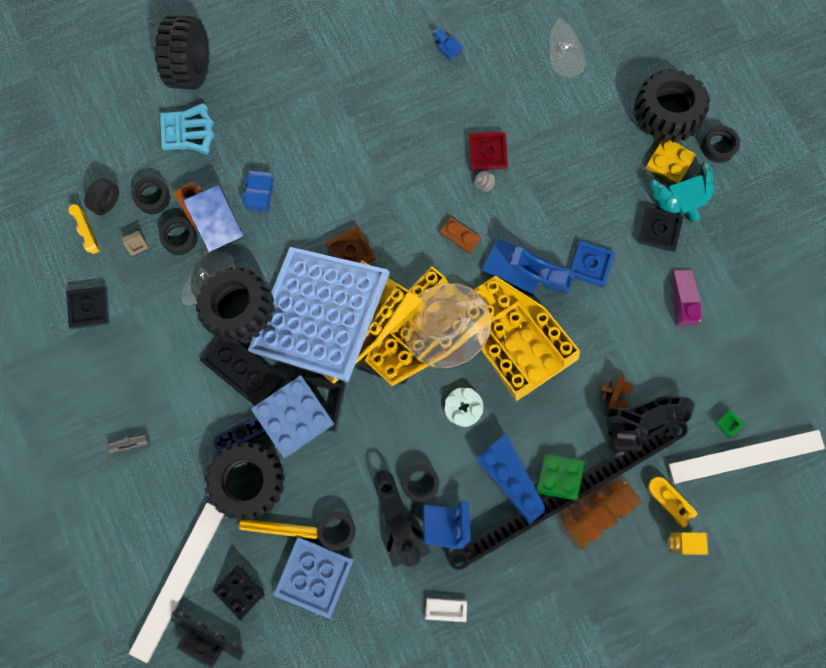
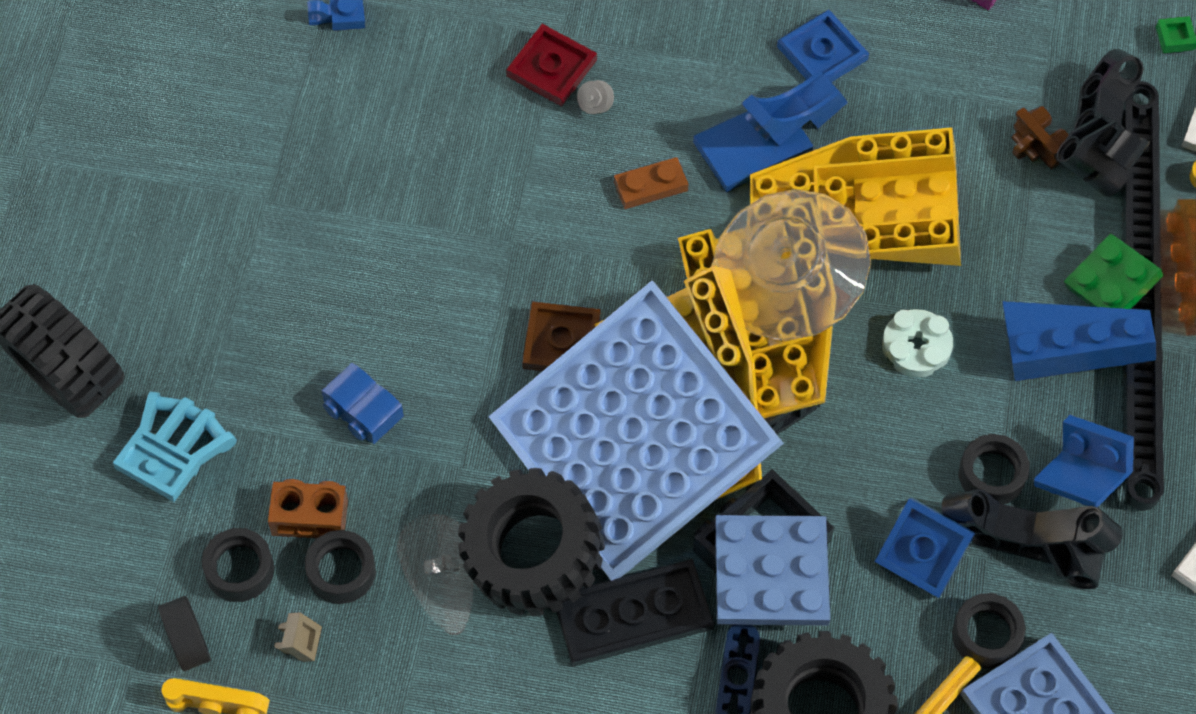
camera: 55 degrees left, 15 degrees down
tile [183,184,243,252] -> none
none -> blue plate [875,497,975,598]

